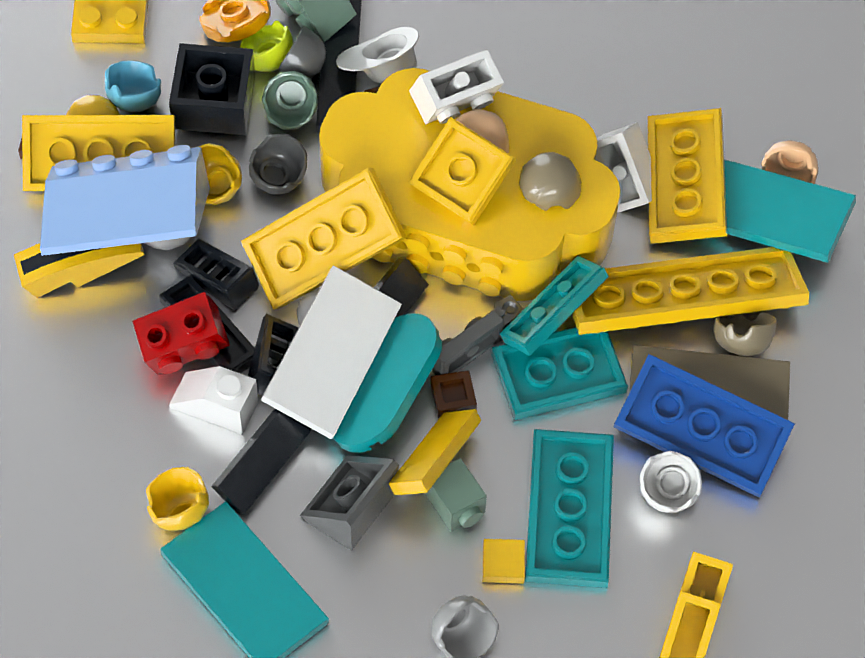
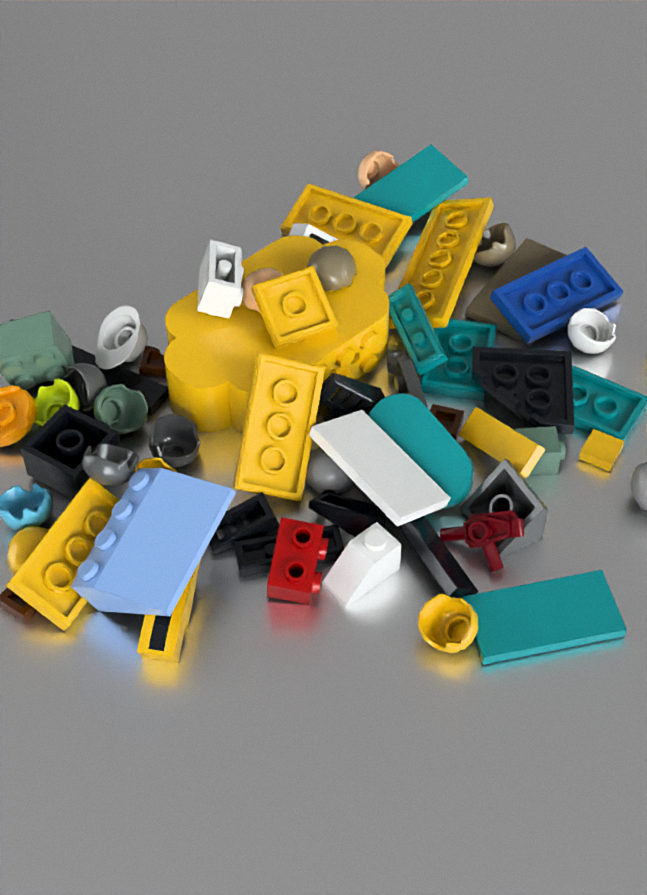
camera: 60 degrees left, 10 degrees down
none -> dark grey hair [82,443,140,486]
none -> black slope [319,372,385,415]
none -> dark red piece [440,510,525,572]
none -> black plate [472,347,574,434]

